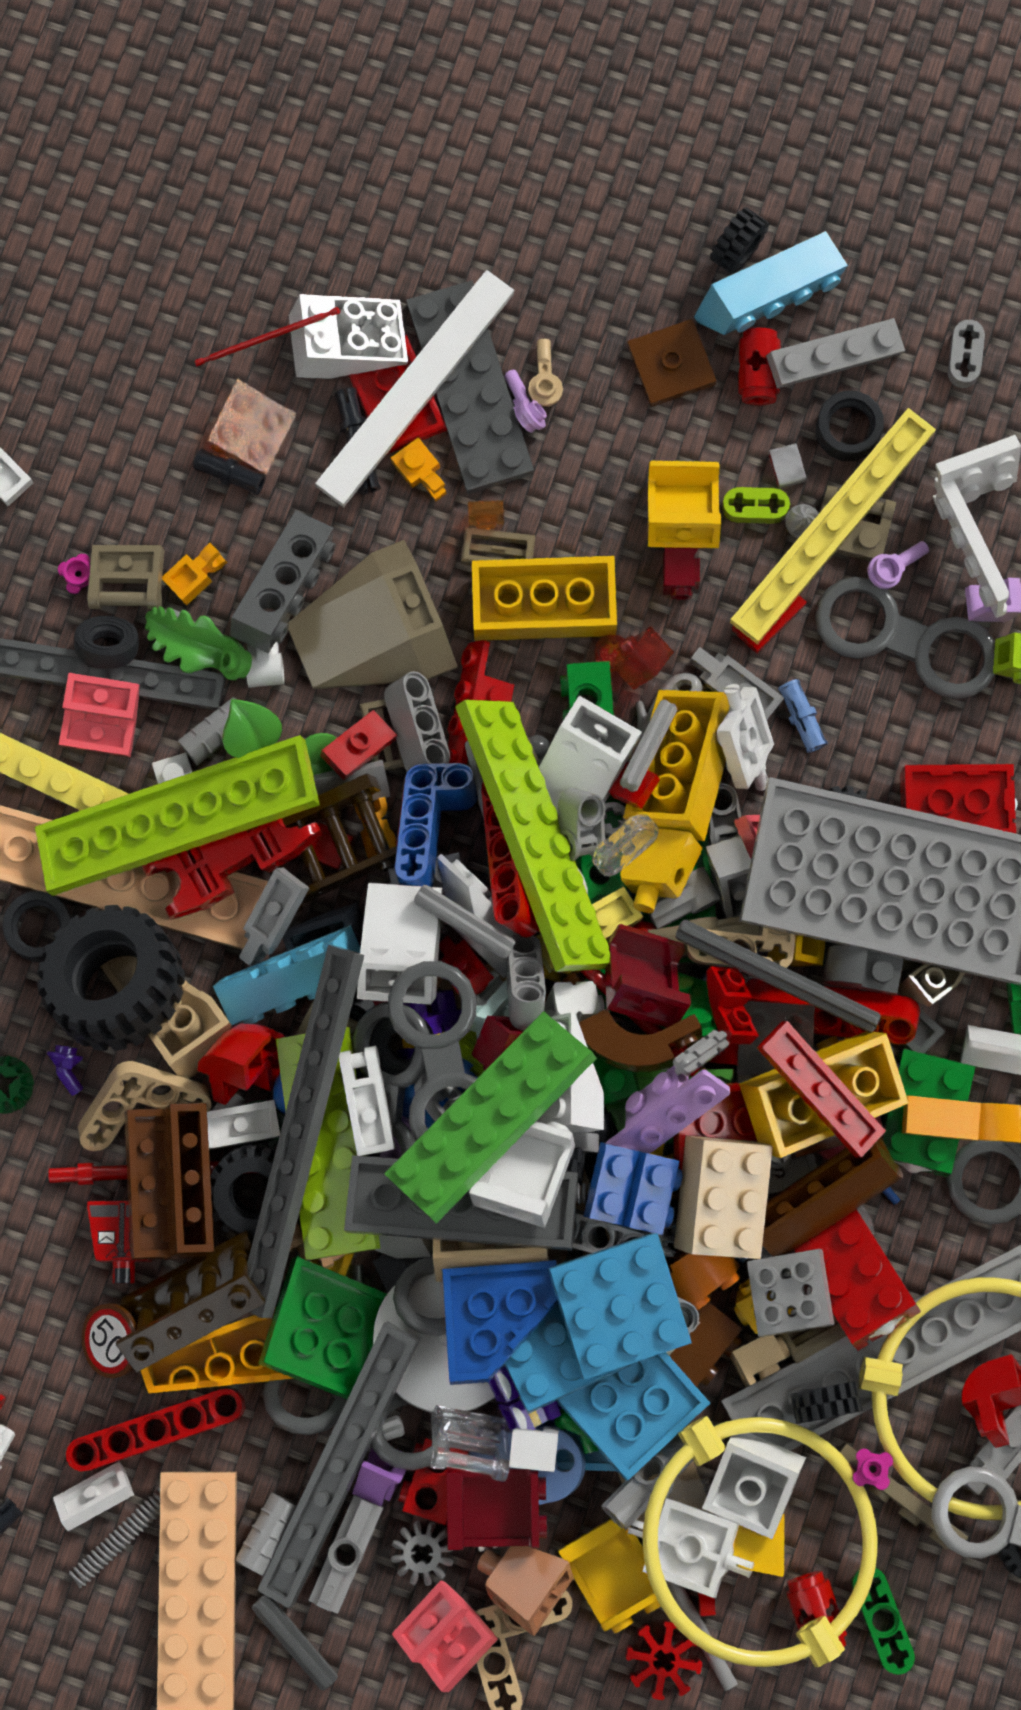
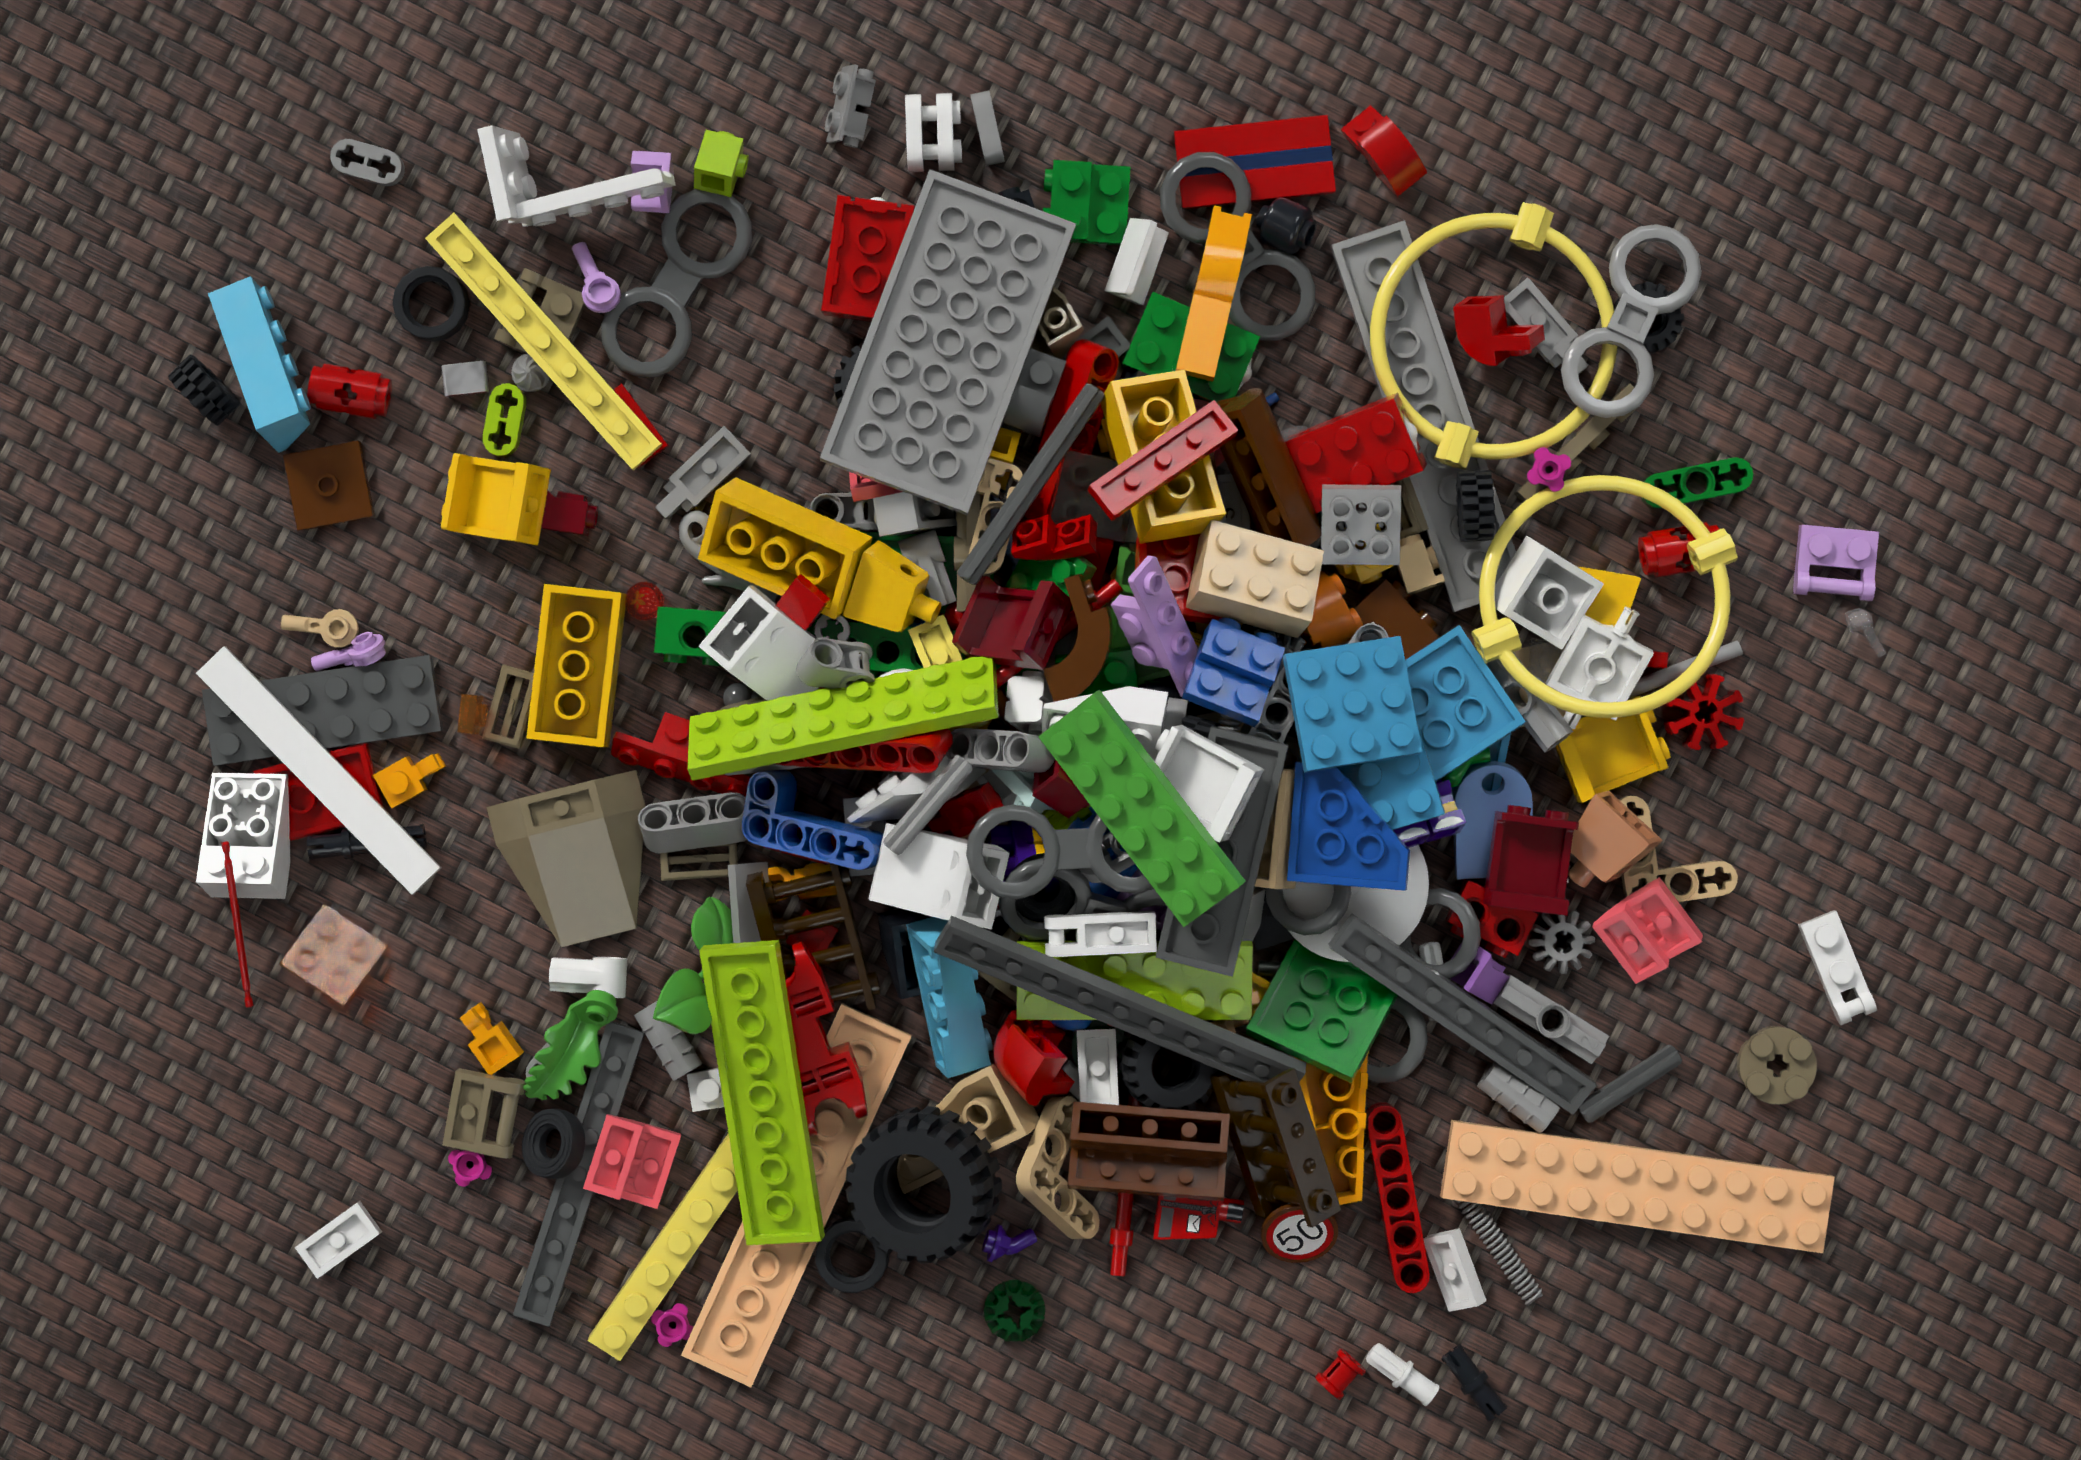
camera: 90 degrees left, 10 degrees up
black pin [193,448,266,495] -> none
dark grey brick [230,510,336,654] -> none
light grey hinge [239,868,309,966] -> none
red plate [320,710,397,781] -> none
clear plate [430,1405,509,1482] -> none
white panel [509,1426,559,1472] -> none
clear plate [592,814,659,876] -> none
clear red brick [610,626,674,690] -> none
light grey axle [620,700,677,792] -> none
light grey axle [673,1030,729,1076] -> none
white plate [717,684,774,791] -> none
light grey plate [766,318,905,389] -> none
medium blue pin [778,679,828,753] -> none

